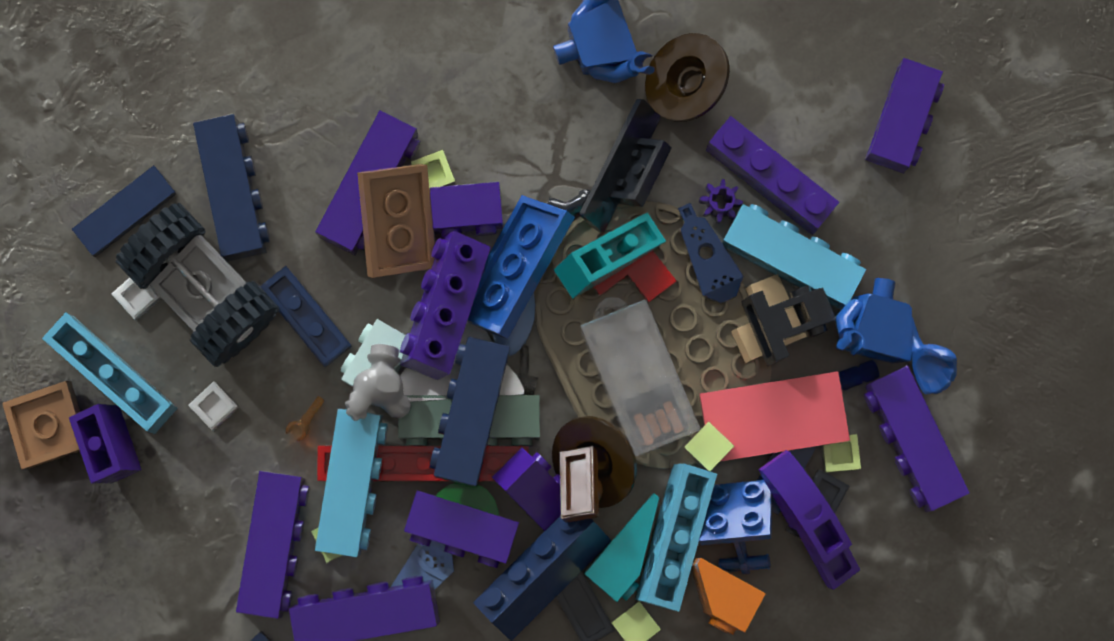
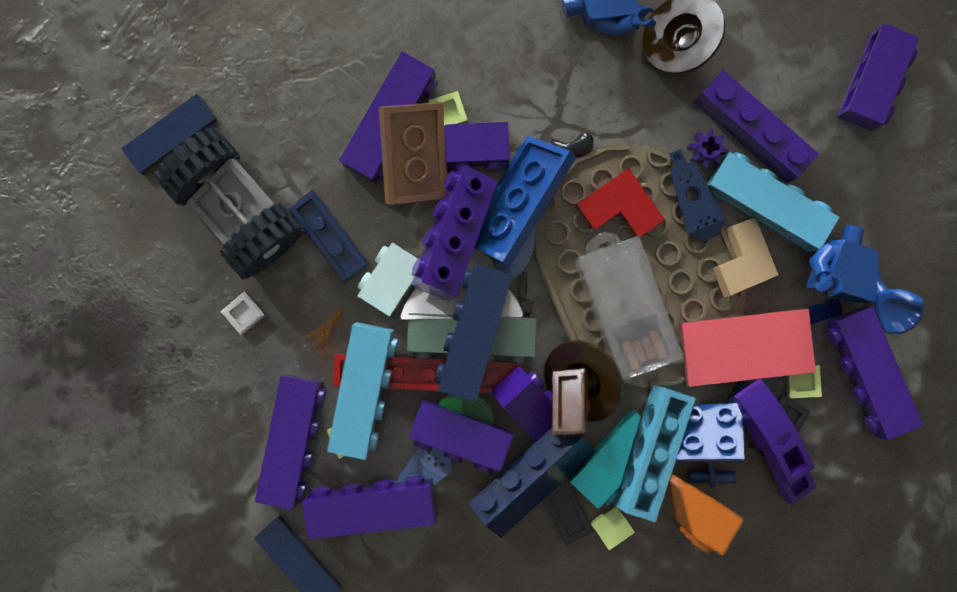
camera: 10 degrees right, 5 degrees up
medium nougat plate [2,381,80,469] -> none
medium azure brick [42,312,178,434] -> none
dark purple brick [69,404,142,483] -> none
white tile [111,278,162,321] -> none
dark blue brick [193,114,270,262] -> none
light grey animal [345,344,411,421] -> none
teal slope [553,212,666,299] -> none
black bracket [580,99,672,232] -> none
yellowish green tile [685,422,734,471] -> none
black tile [741,285,836,367] -> none

